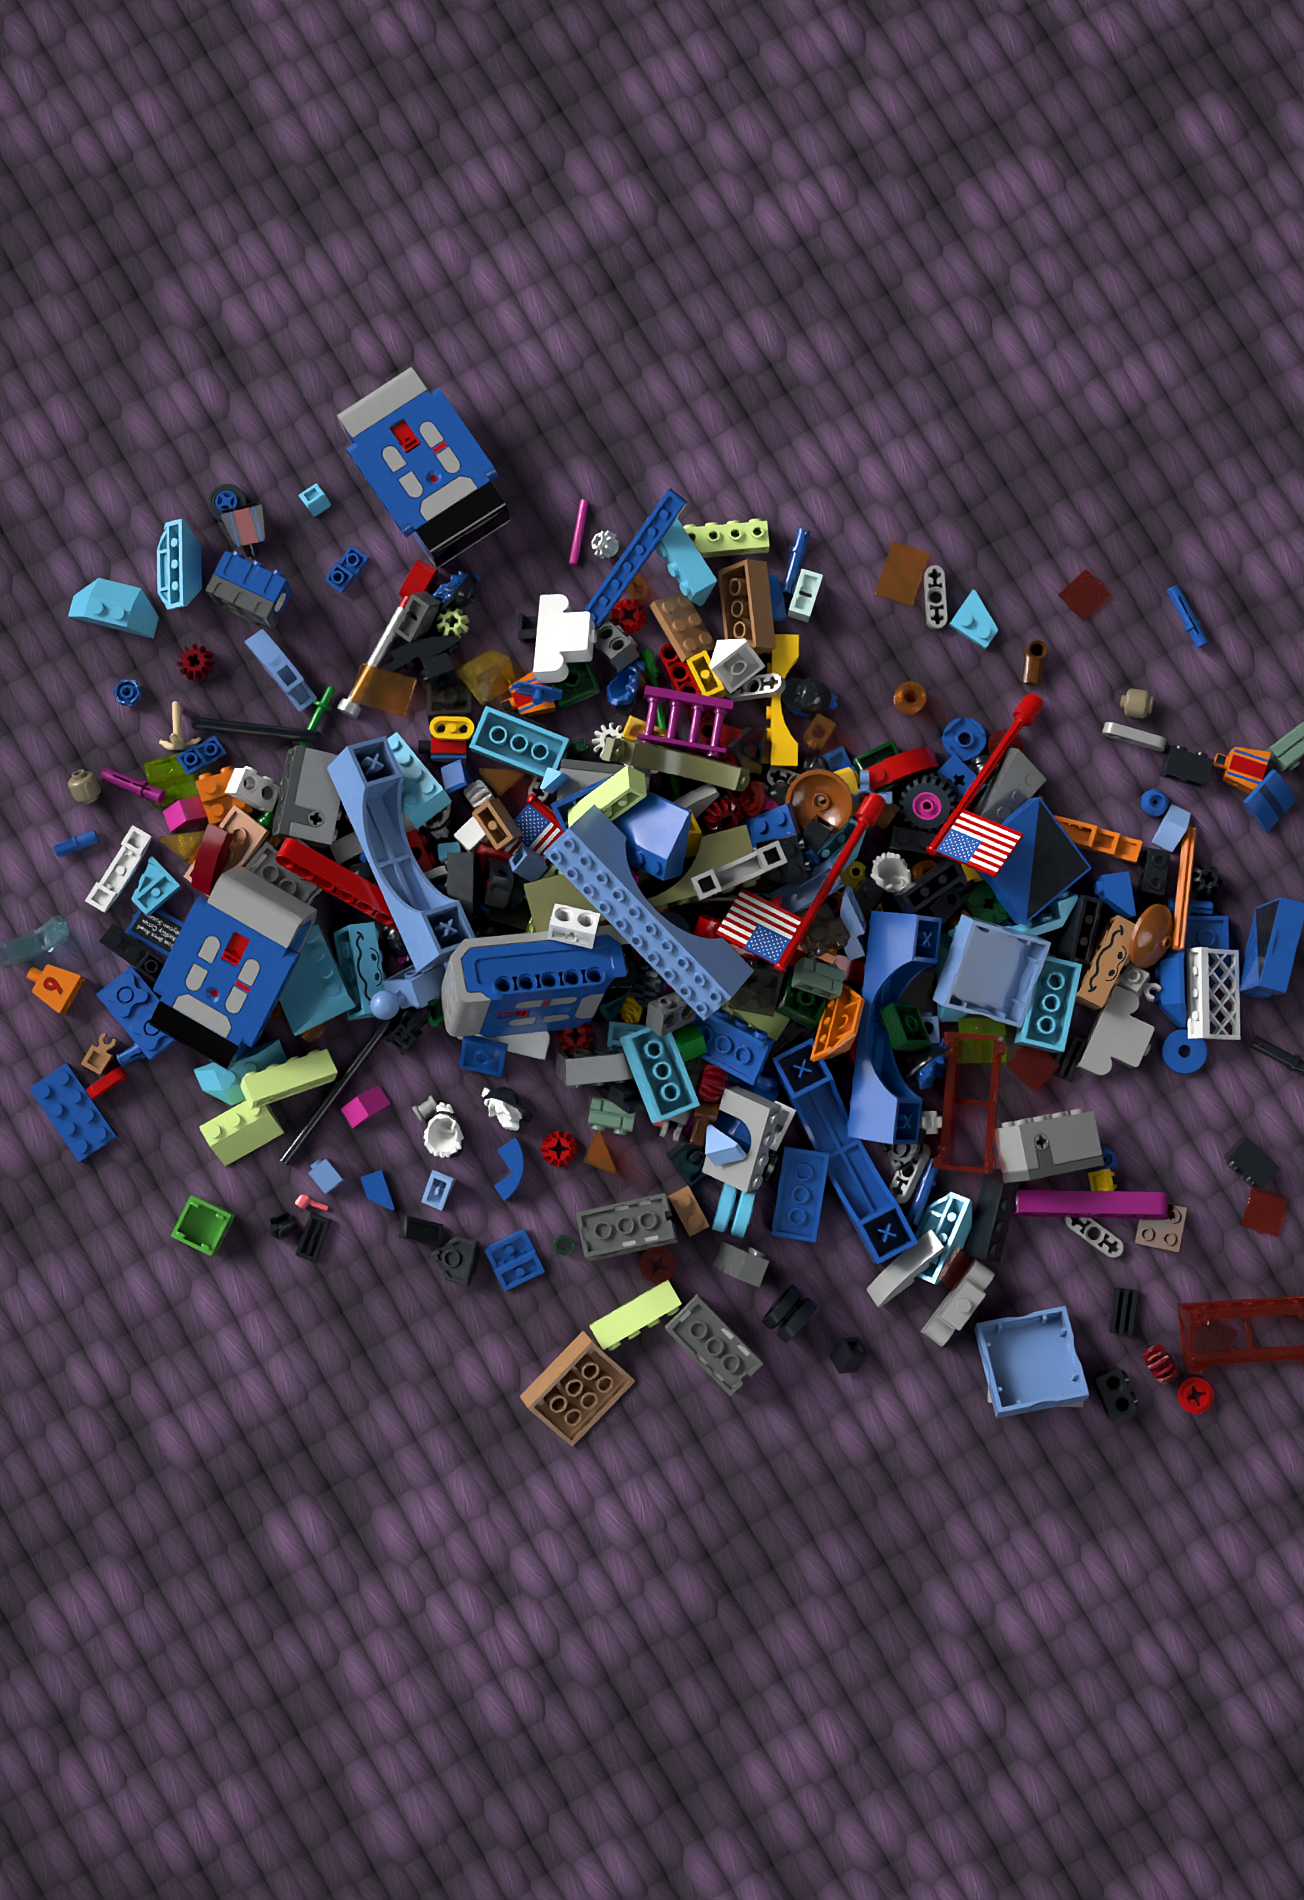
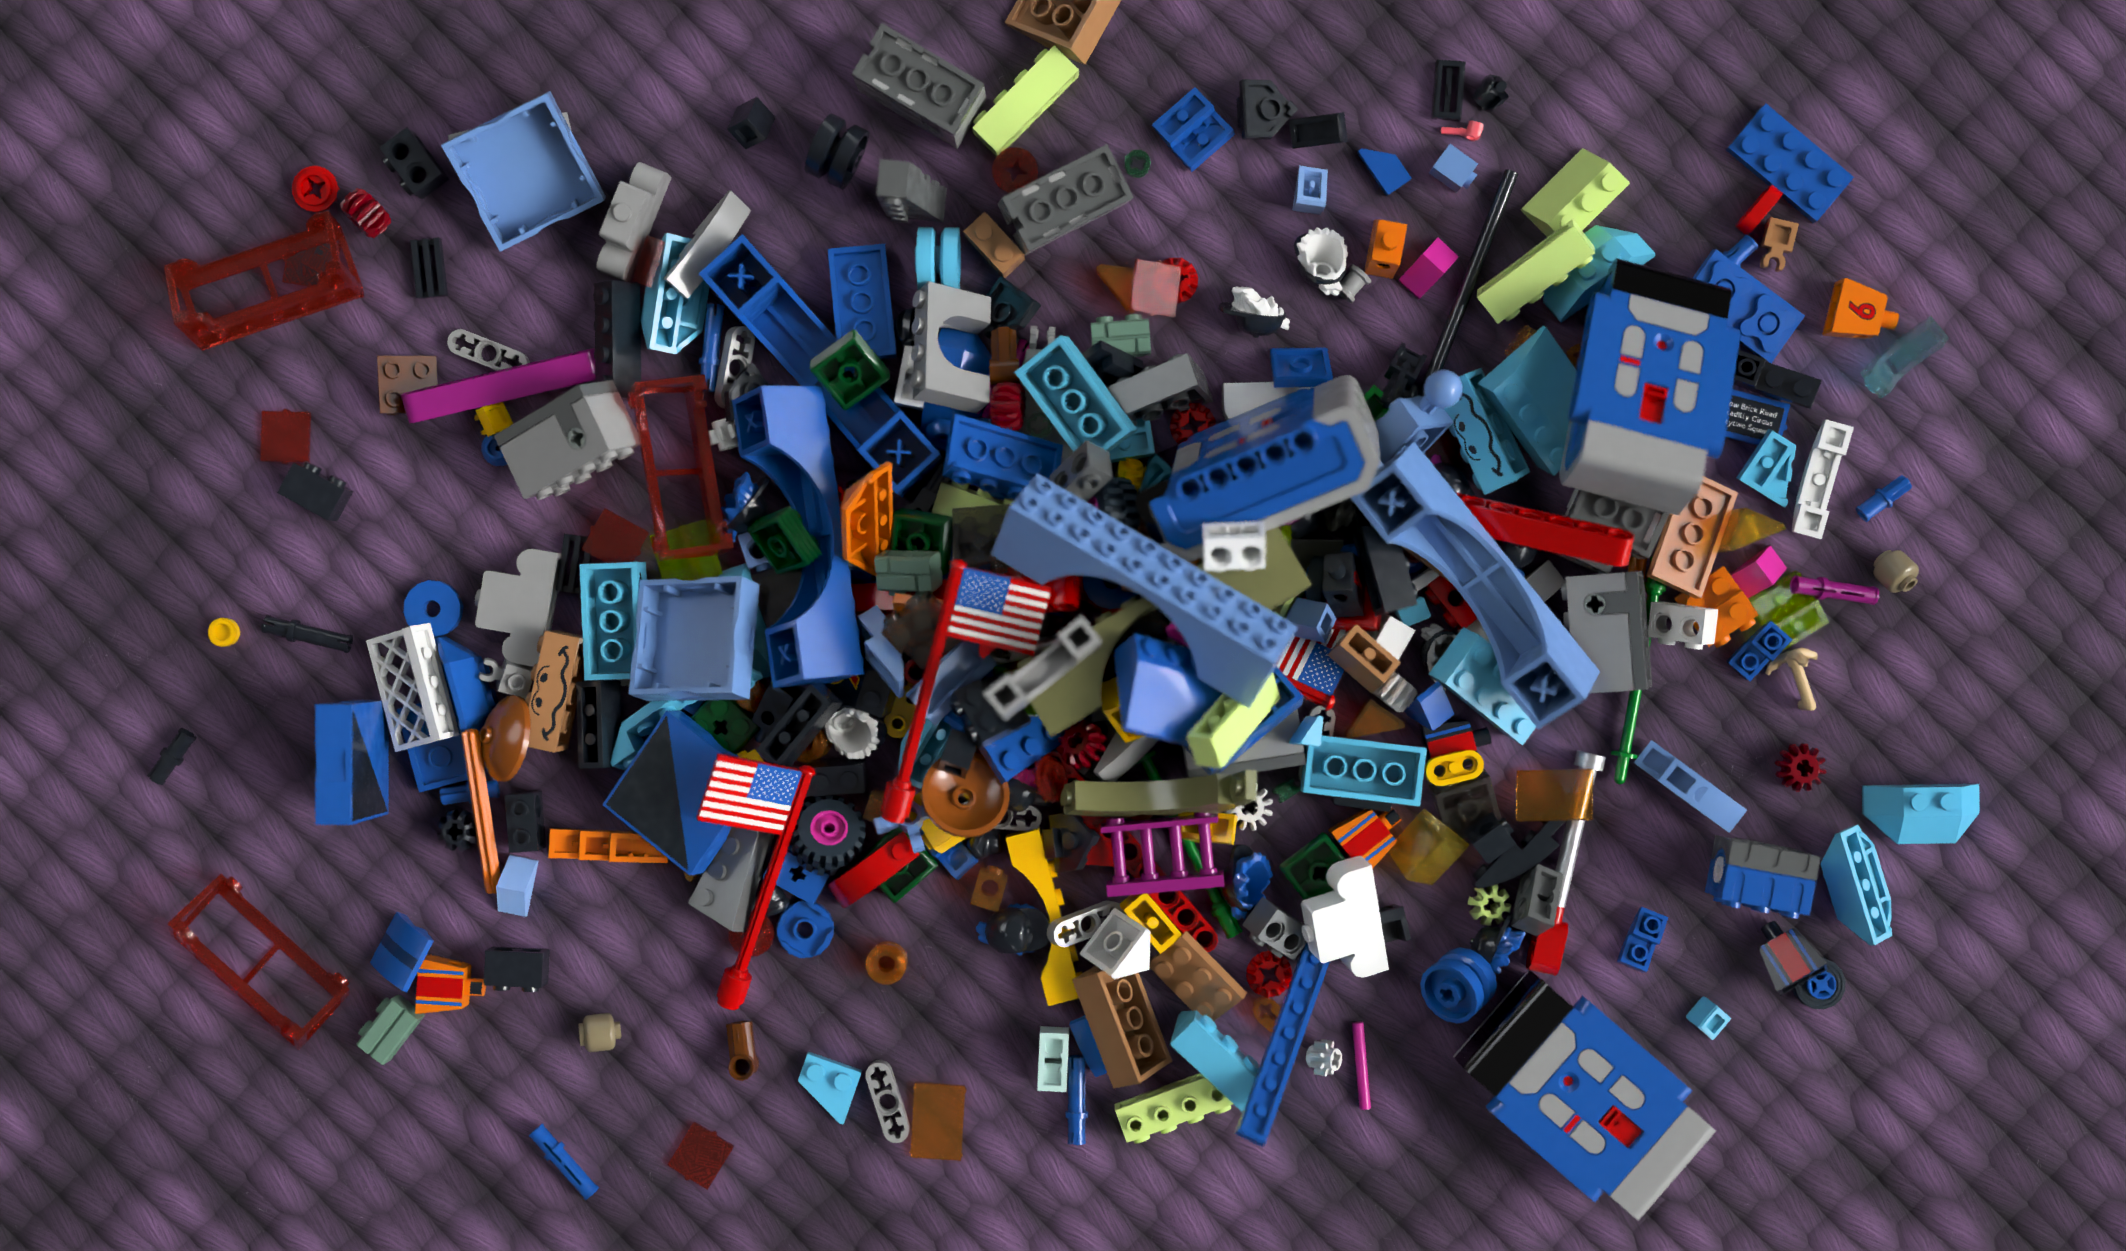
camera: 170 degrees right, 5 degrees up
blue plate [113,679,142,706] -> none
bright green container [171,1195,236,1256] -> none
dark red slope [191,823,235,896] -> none
black axle [192,717,321,743] -> none
blue brick [494,1137,525,1201] -> none
blue piece [512,682,563,705] -> none
green panel [672,1023,707,1063] -> none
light blue slope [705,1124,747,1166] -> none
blue slope [1091,871,1136,920] -> none
light grey beam [1102,722,1167,752] -> none
blue plate [1141,789,1169,817] -> none
none -> dark green brick [809,329,890,410]
none -> clear red piece [1129,259,1181,317]
none -> orange torso [1364,219,1407,279]
none -> blue wheel [1420,947,1497,1023]

